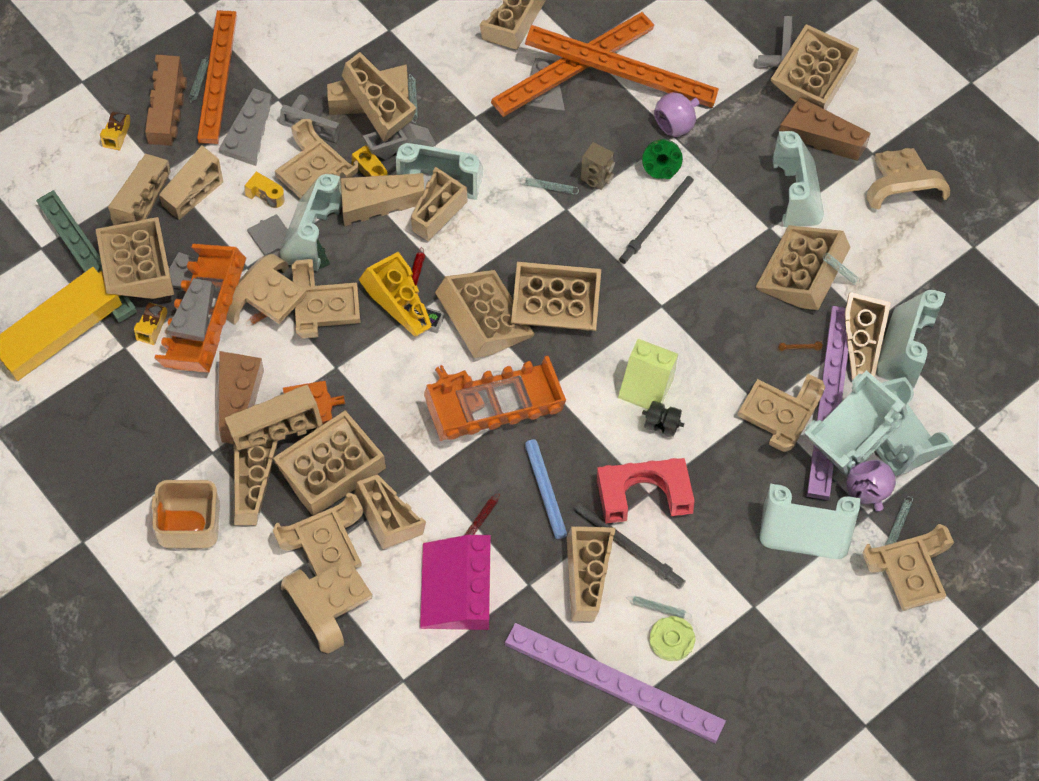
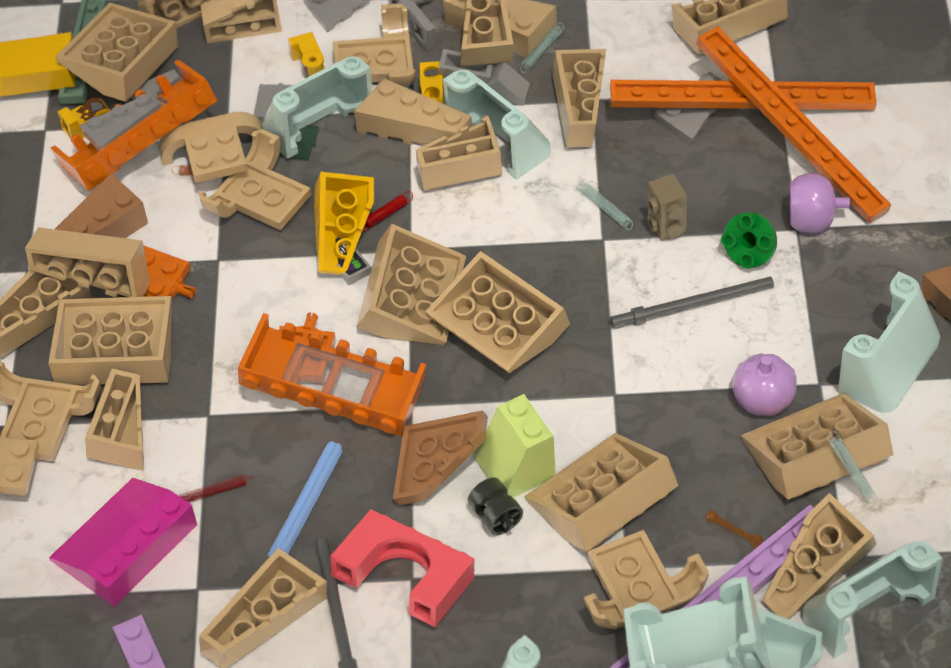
camera: 45 degrees right, 10 degrees down
none -> medium nougat plate [393,410,488,505]
none -> tan slope [524,433,678,552]
none -> tan wedge [552,49,606,147]
none -> lavender piece [732,353,797,416]

